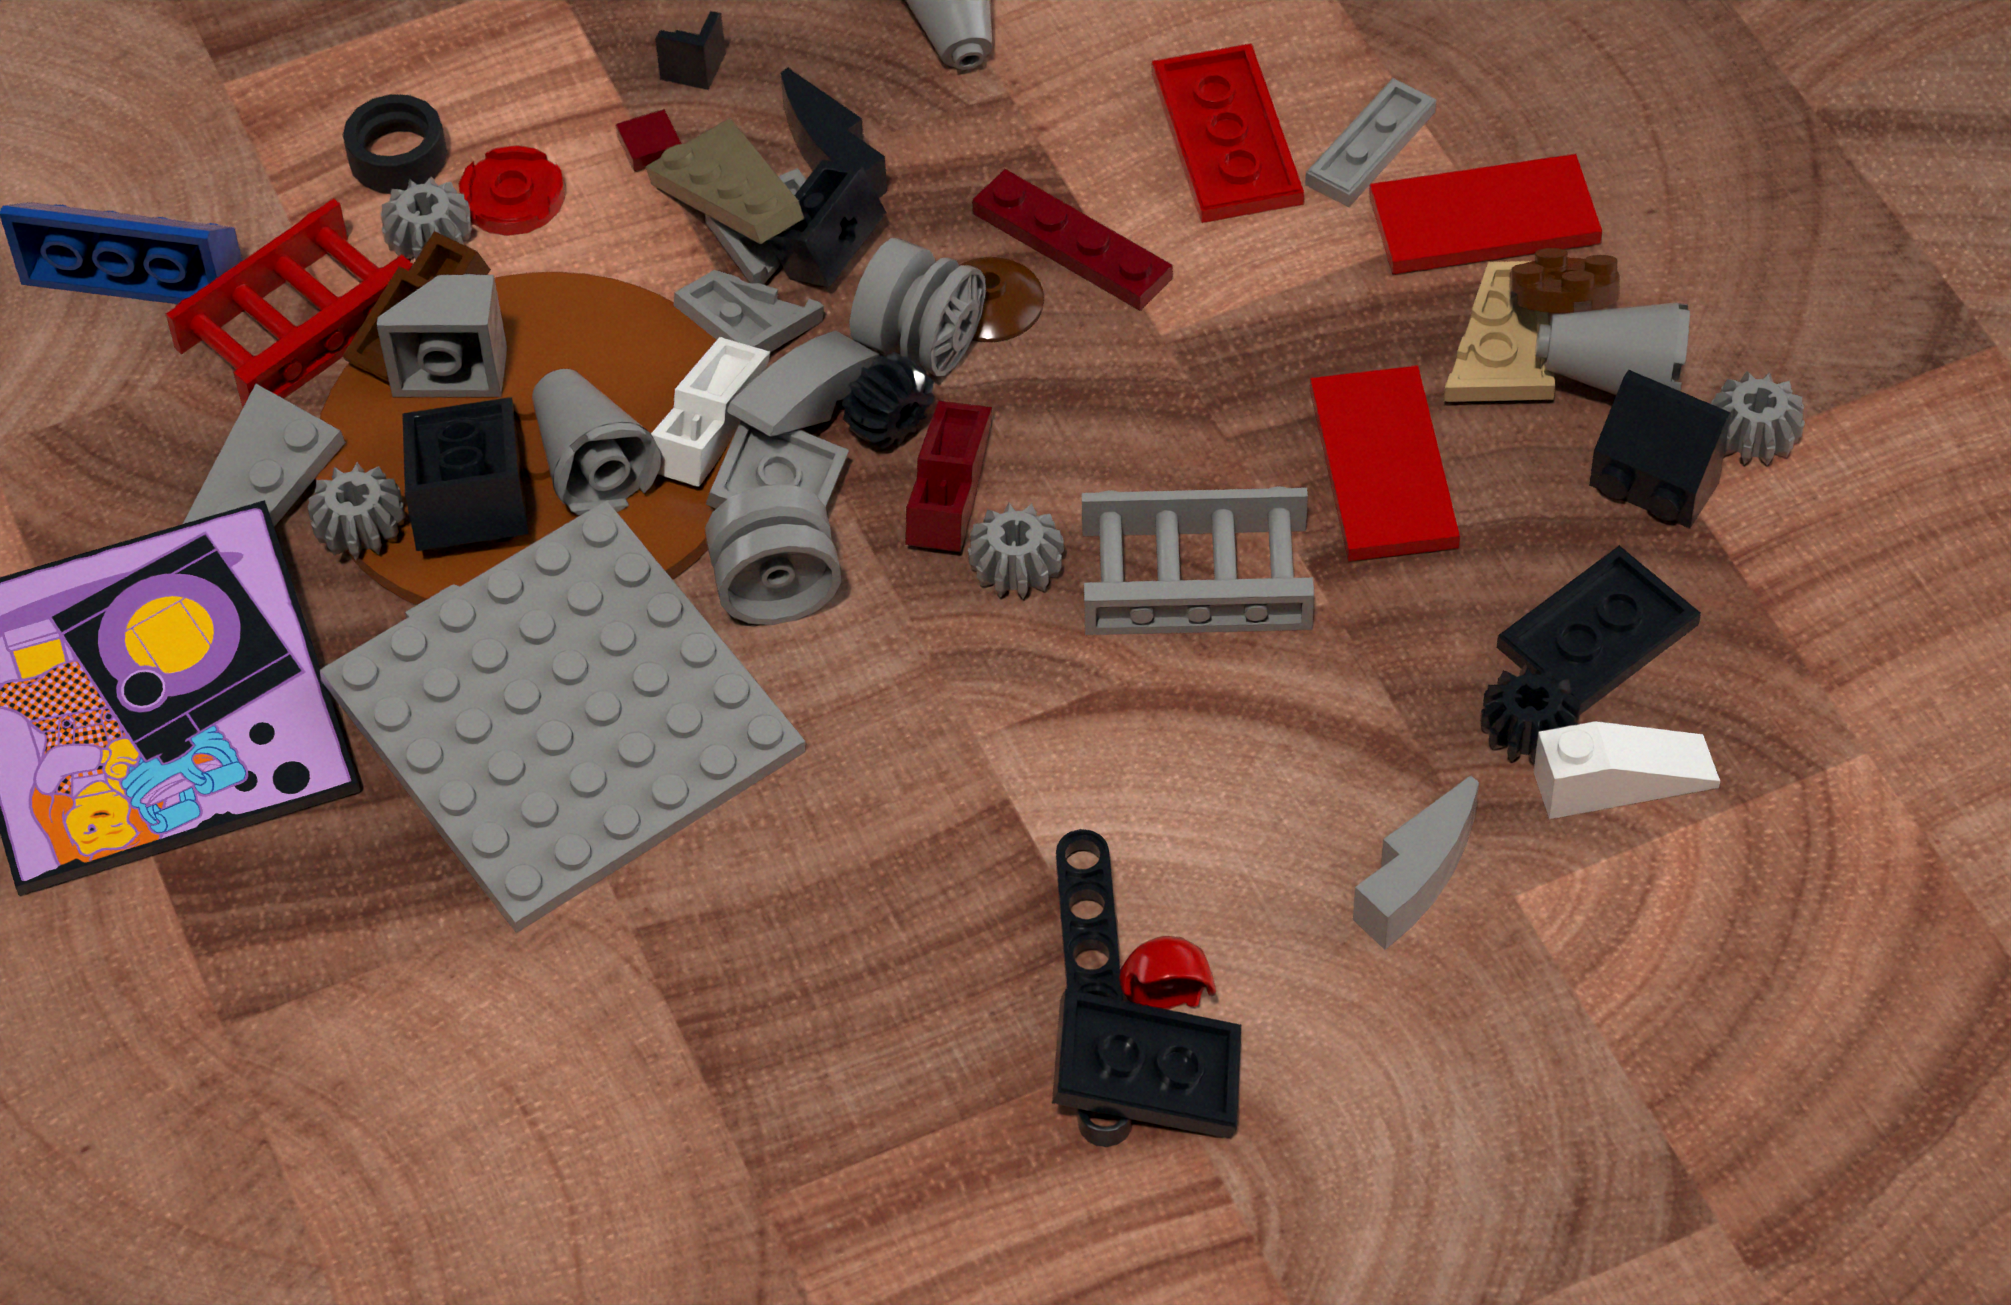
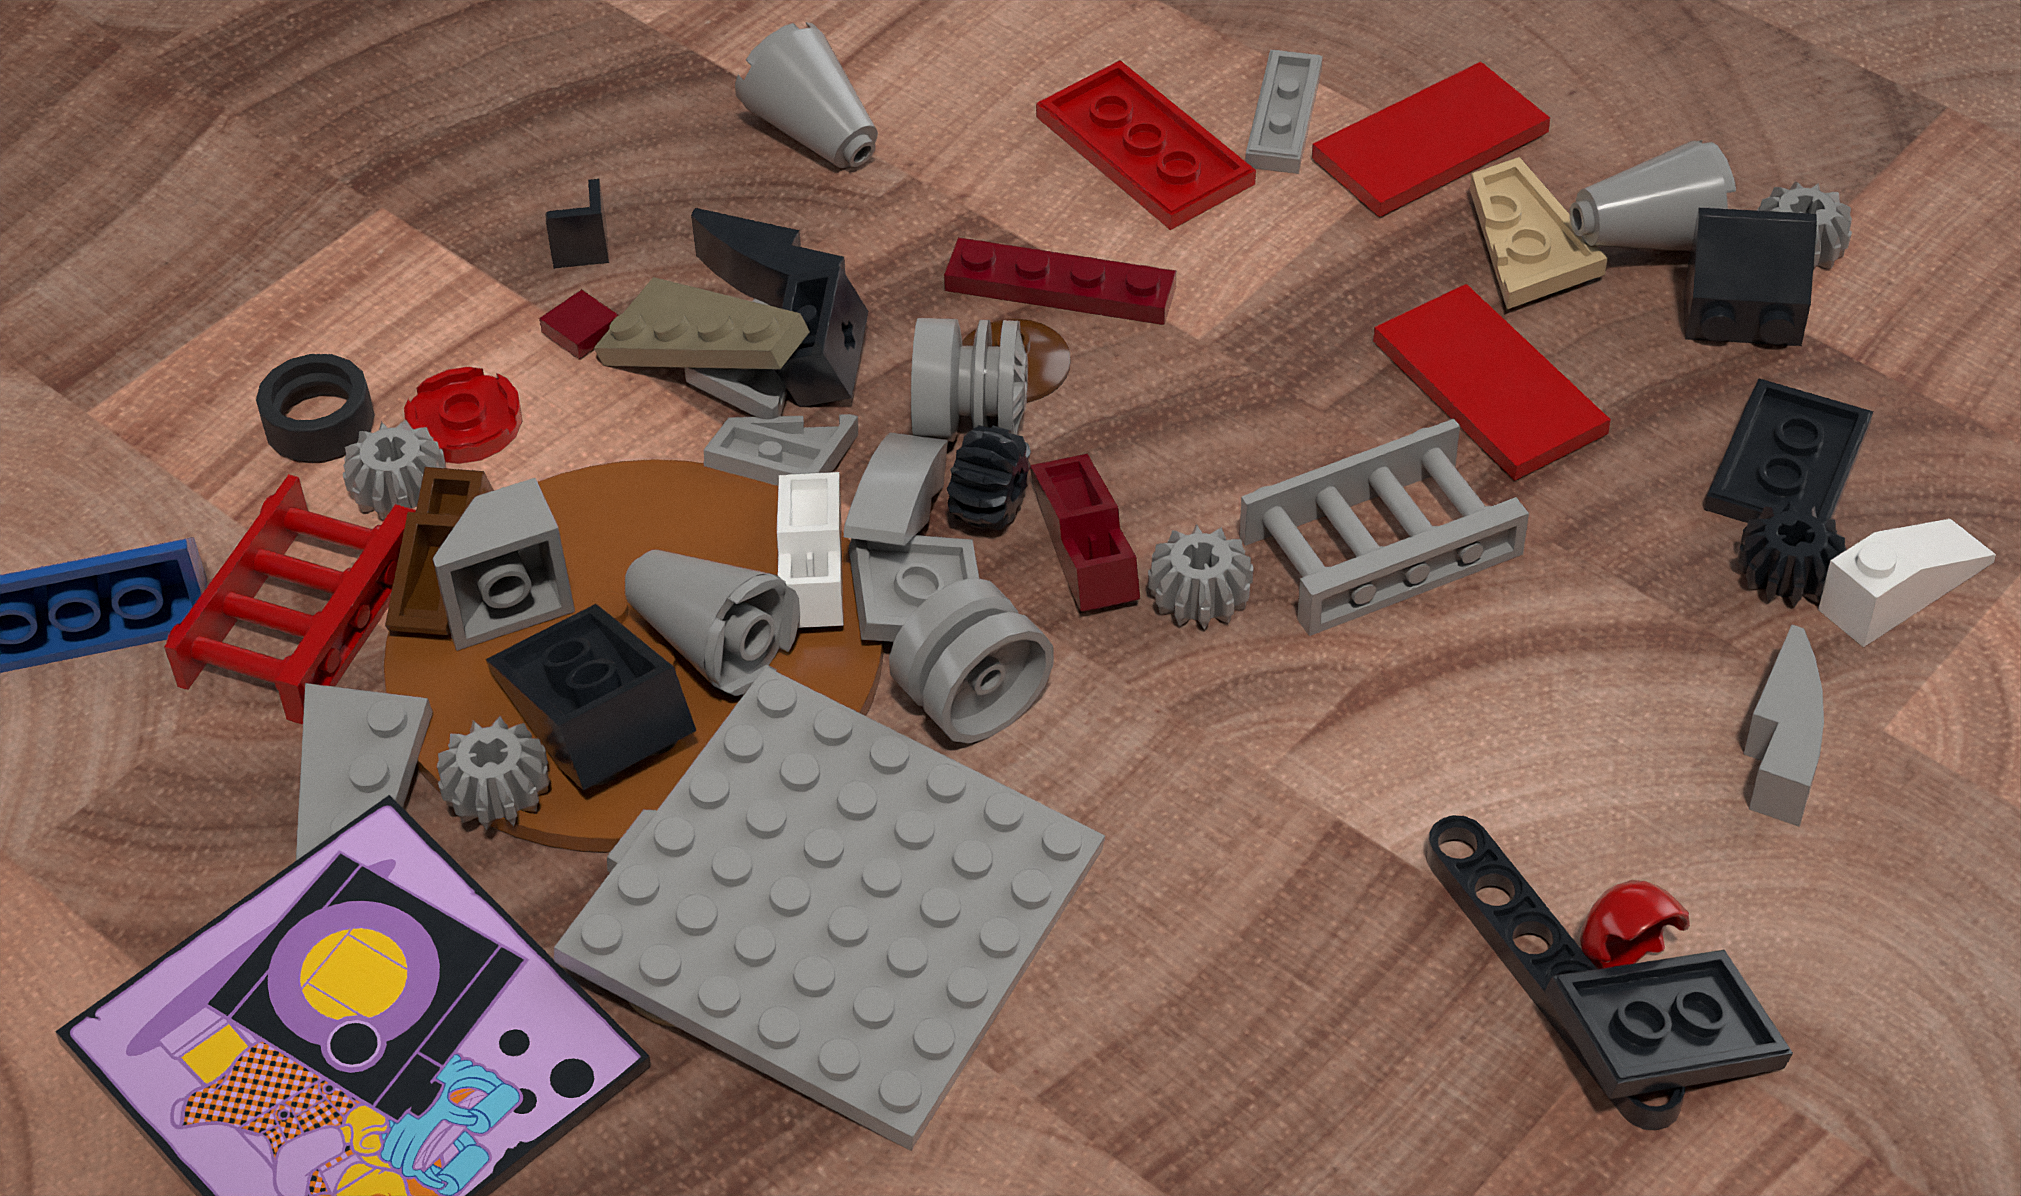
camera: 25 degrees left, 5 degrees down
reddish brown plate [1509,248,1620,313] -> none

